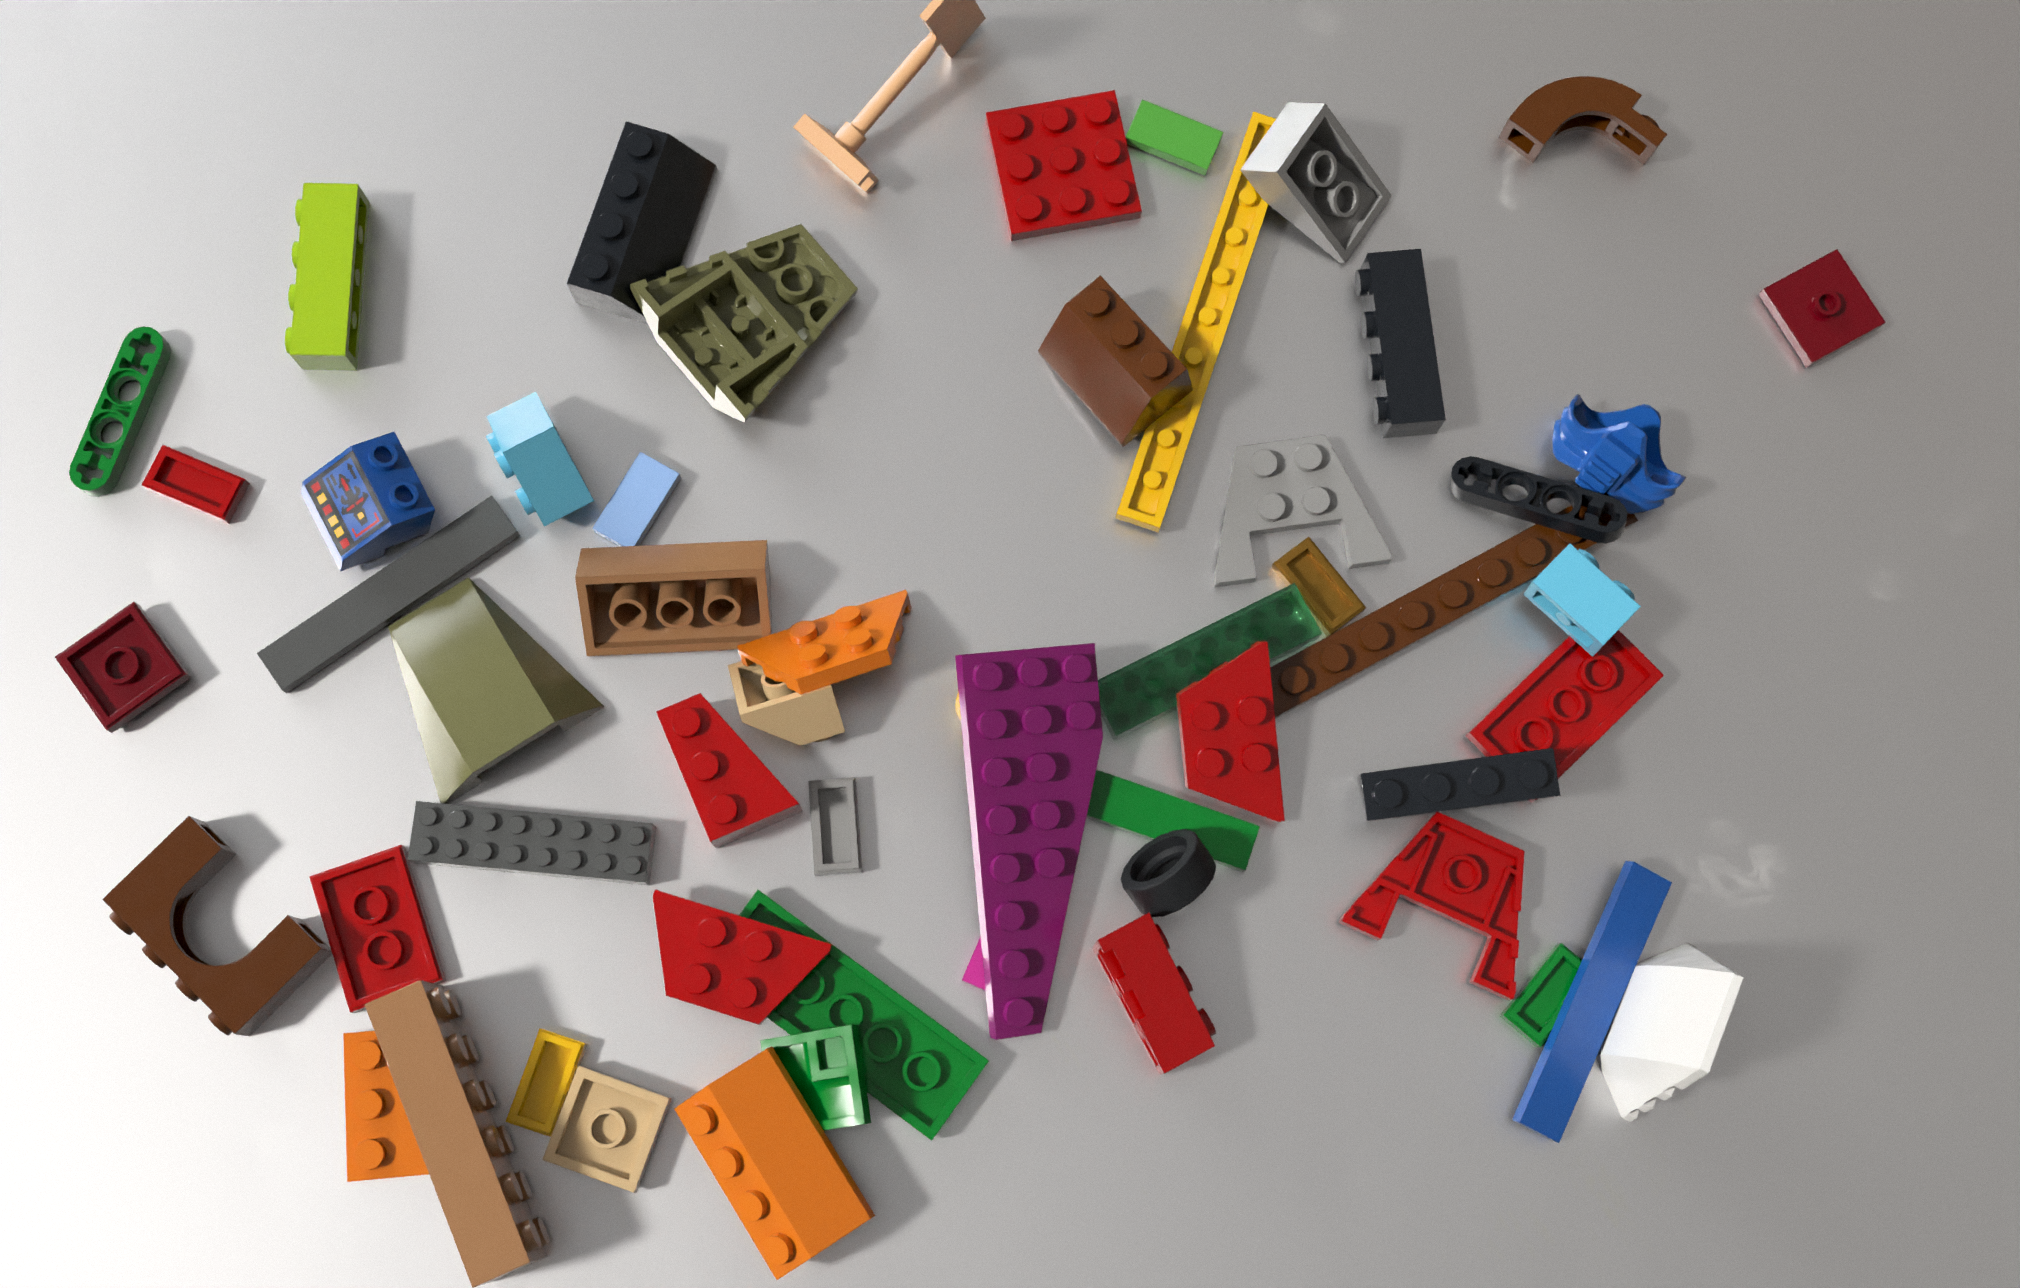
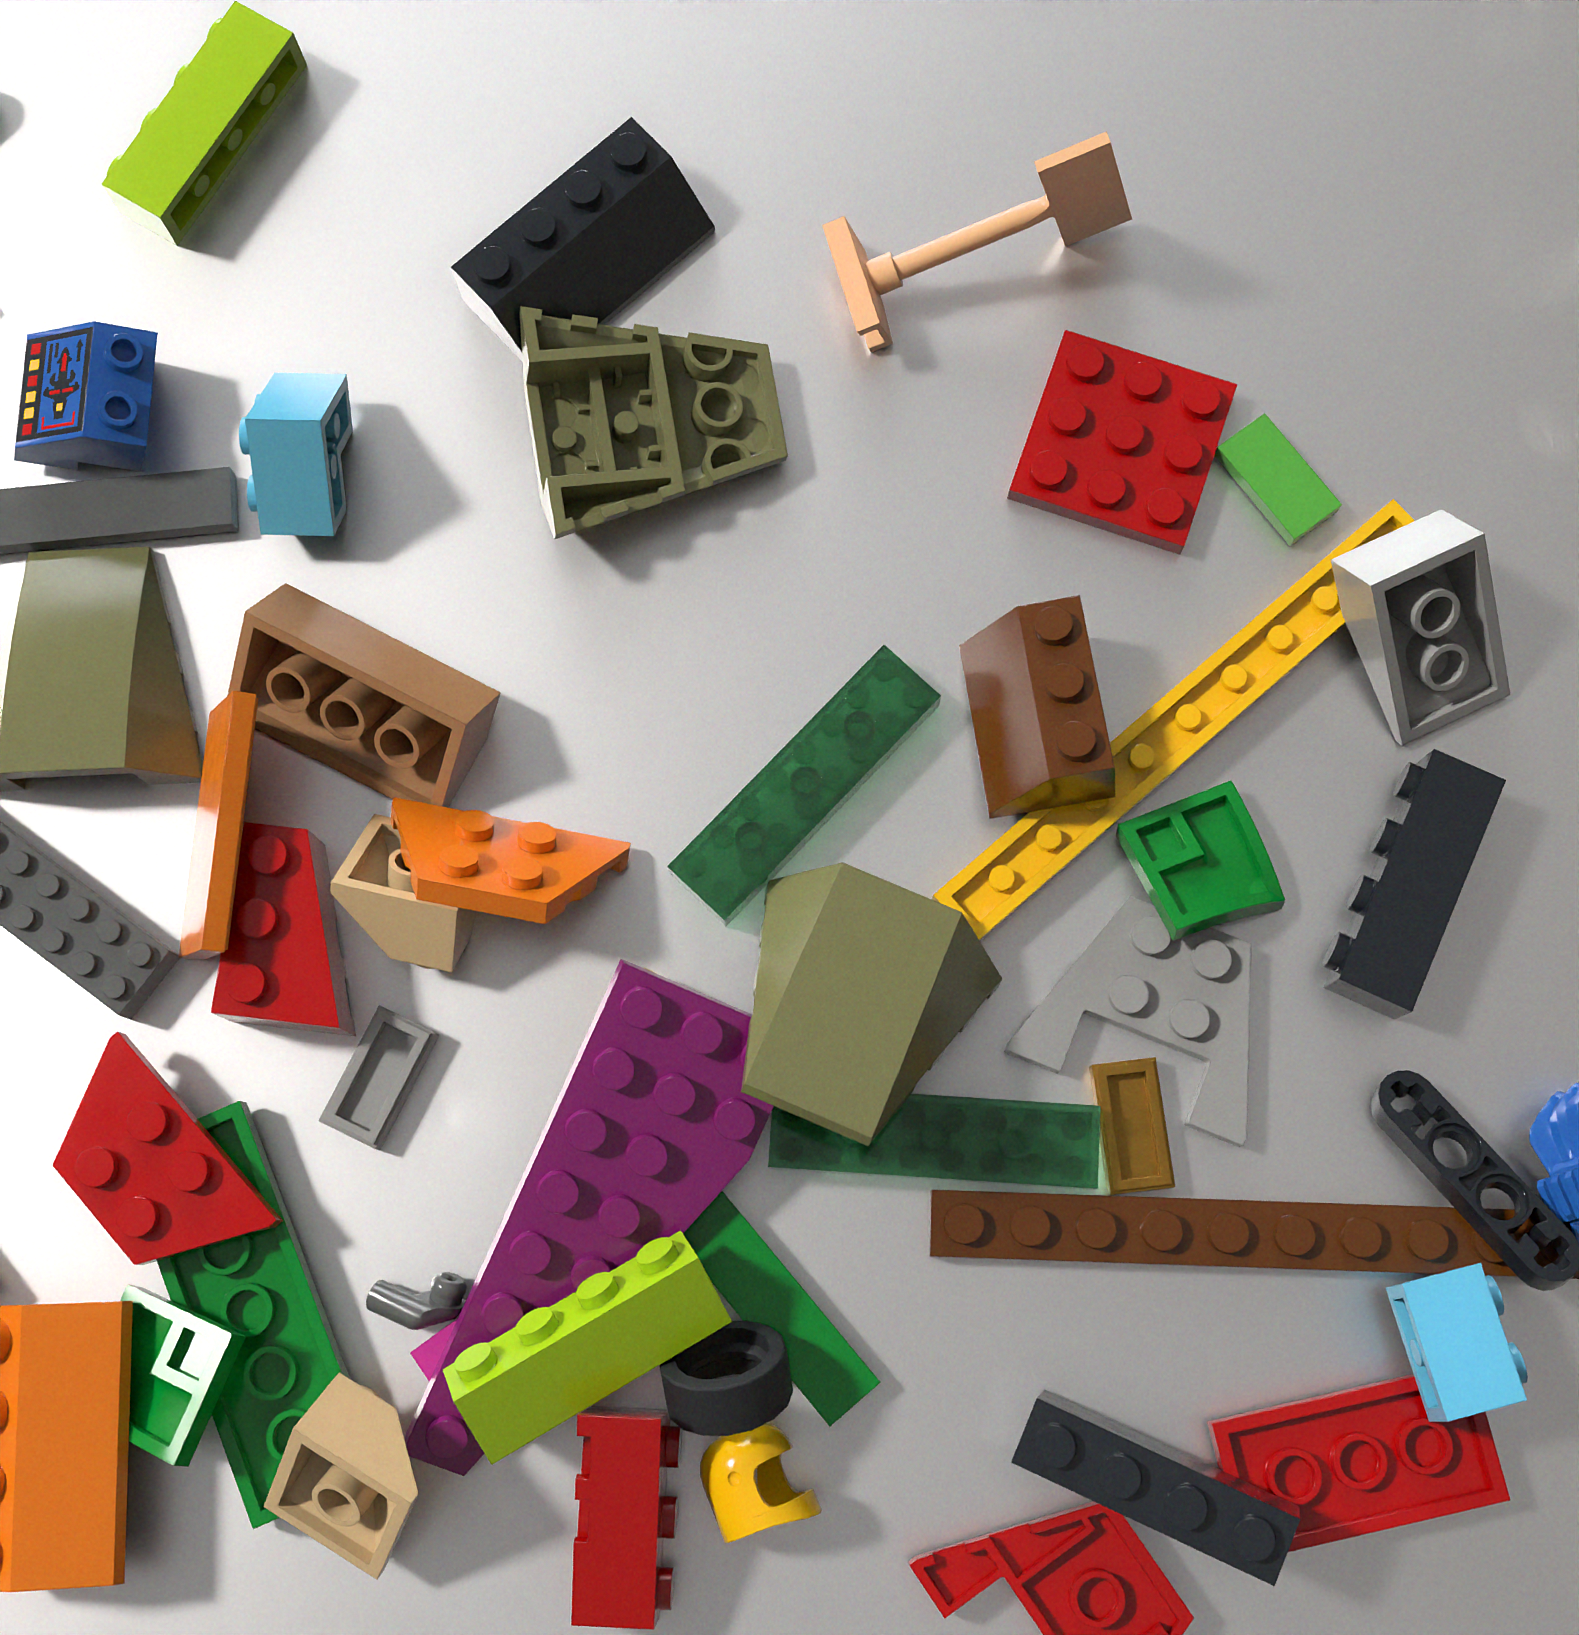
camera: 40 degrees right, 0 degrees up
light blue tile [592,452,681,547] -> none
red wing [1176,641,1285,822] -> none
none -> orange tile [178,690,259,960]
none -> tan slope [264,1373,418,1580]
none -> dark grey arm [366,1272,467,1330]
none -> lime brick [443,1230,732,1465]
none -> clear green piece [667,645,941,926]
none -> yellow helmet [700,1423,822,1543]
none -> olive wedge [741,862,1002,1146]
none -> green plate [1115,780,1285,941]

